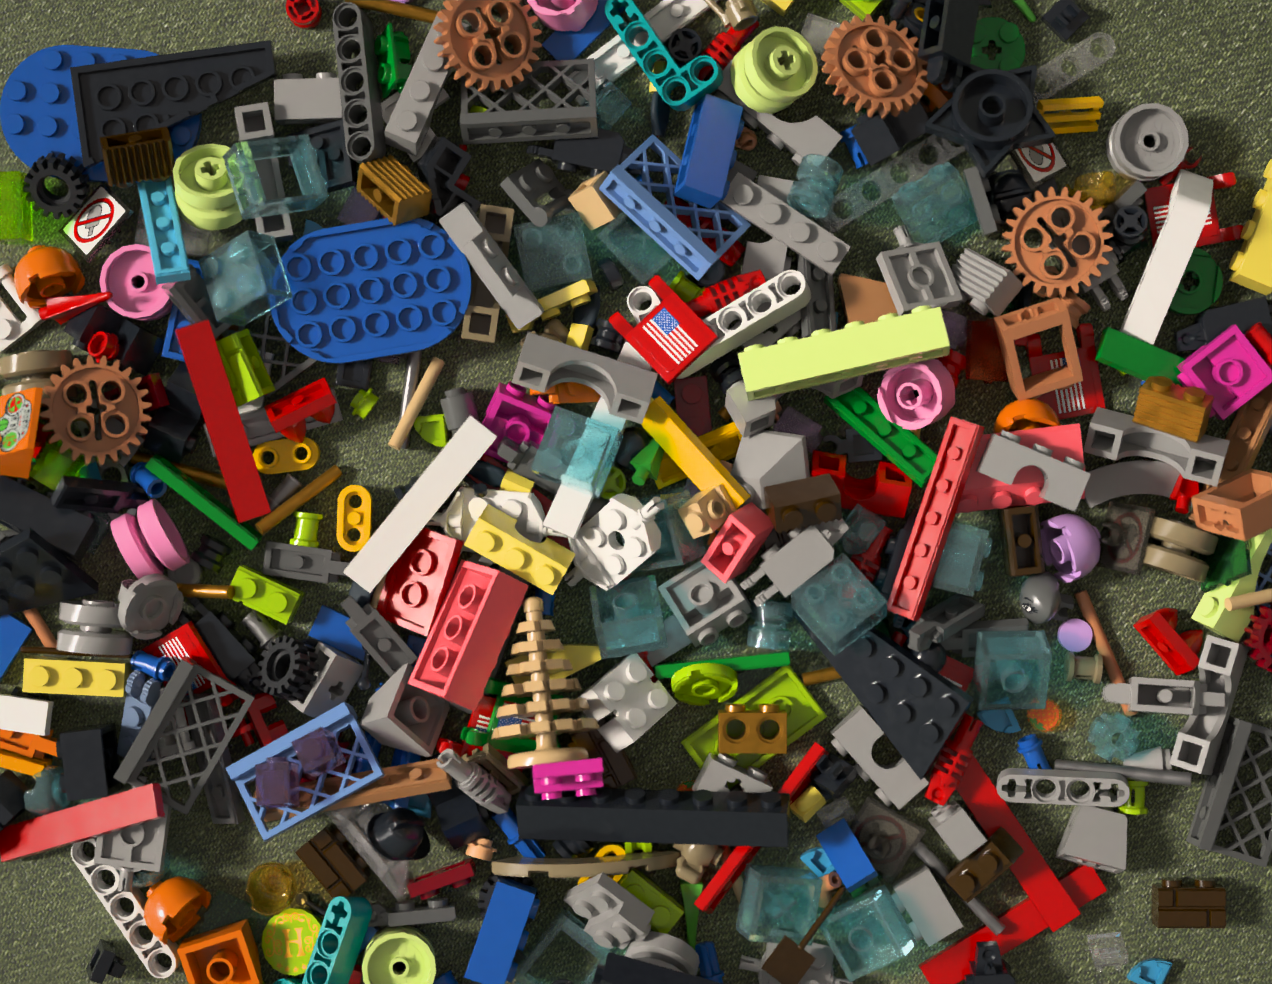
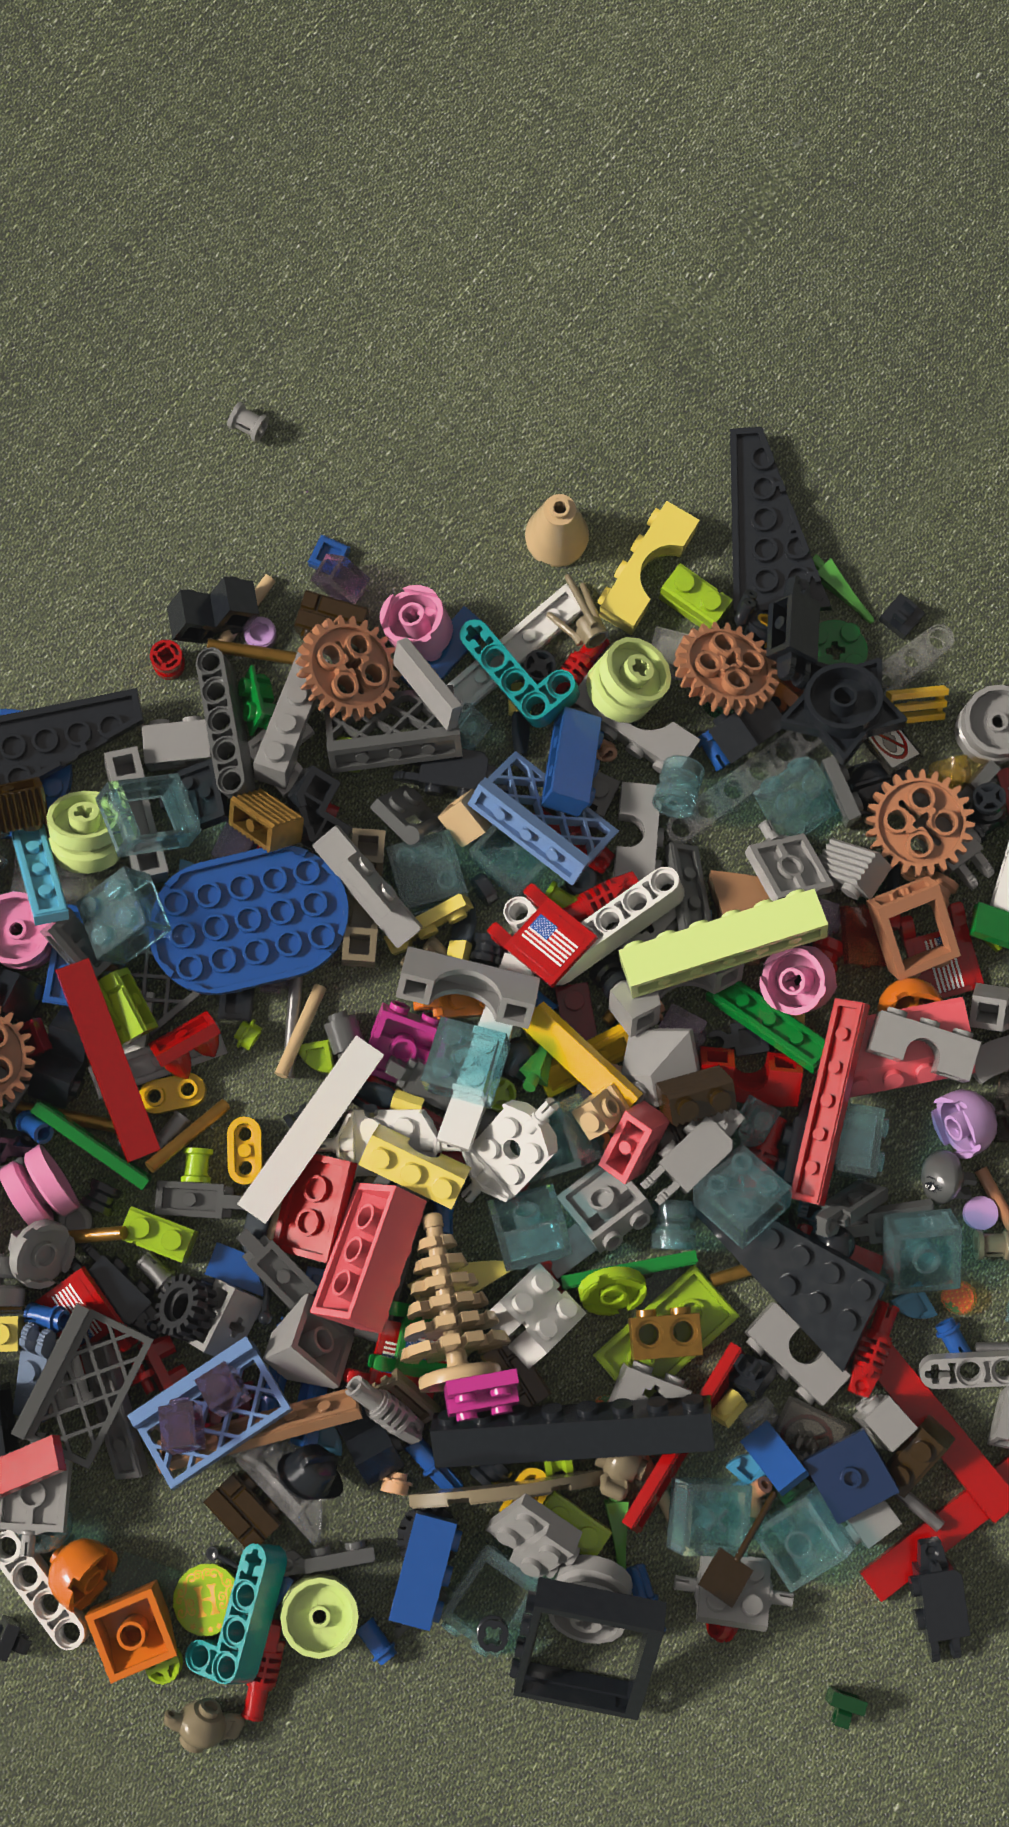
camera: 10 degrees left, 10 degrees down
clear yellow hair [245,861,297,917] -> none
dark red plate [407,857,477,900] -> none
light grey plate [719,172,851,276] -> none
dark brown brick [998,505,1045,576] -> none
none -> light grey tile [393,637,462,731]
none -> dark blue plate [803,1427,900,1525]

